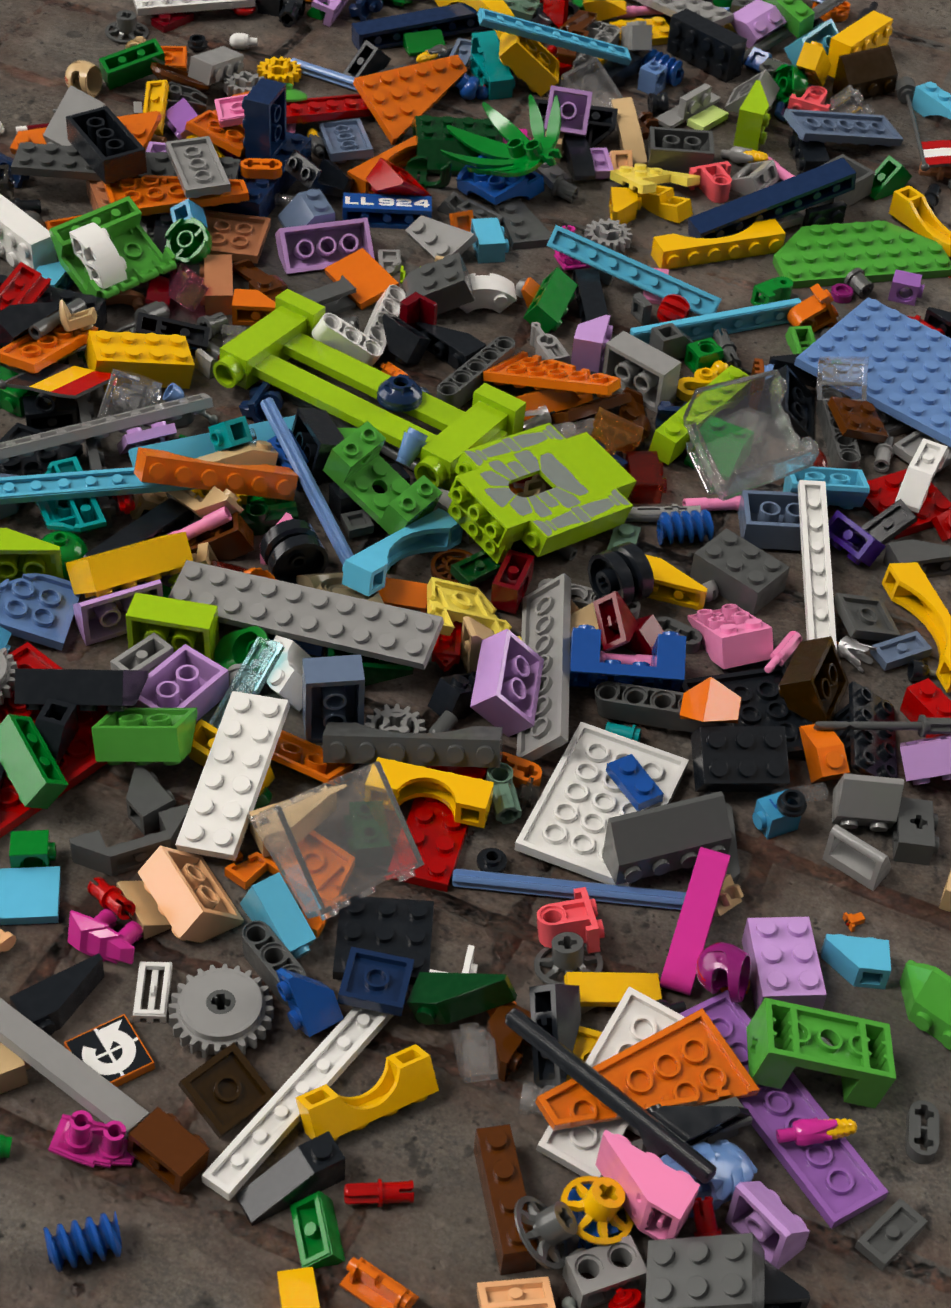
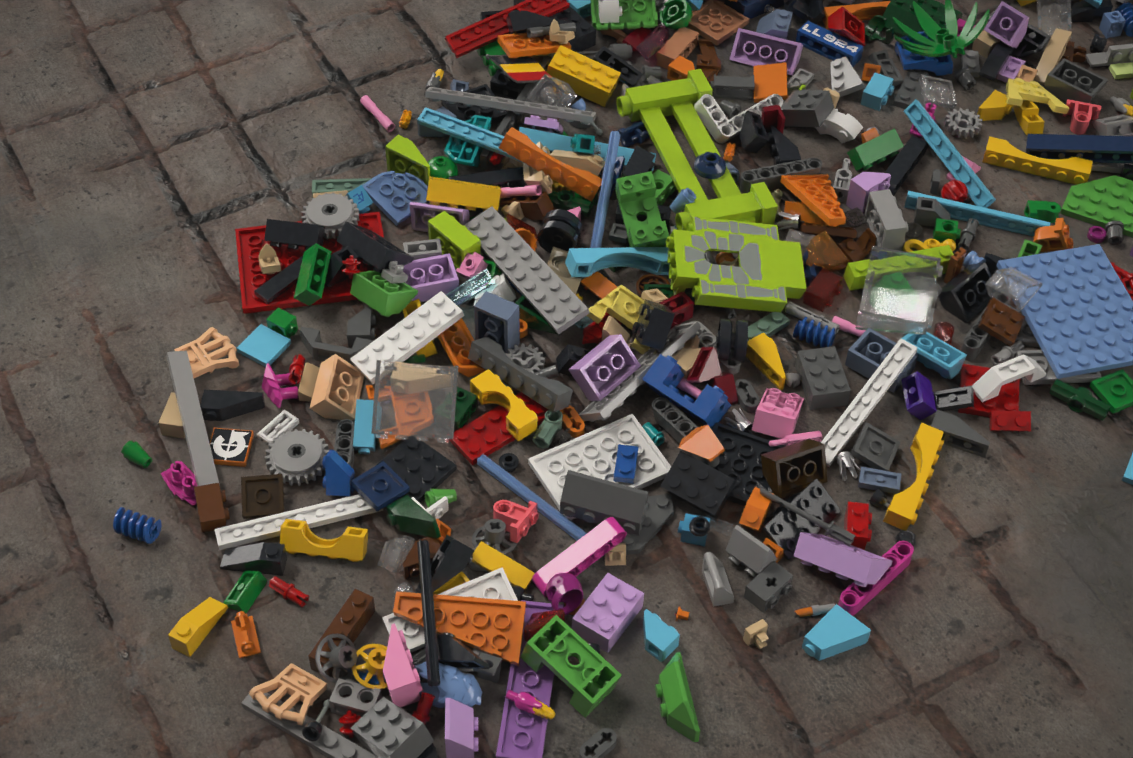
camera: 40 degrees right, 5 degrees up
none -> red wheel [342,255,361,278]
none -> light grey tile [381,261,408,284]
none -> bright green cone [425,489,457,508]
none -> bright pink brick [456,252,488,284]
none -> clear red slope [524,609,565,642]
none -> black brick [632,299,675,351]
none -> tan tile [641,288,668,303]
none -> flat silver piece [725,408,753,434]
none -> clear plate [919,75,957,109]

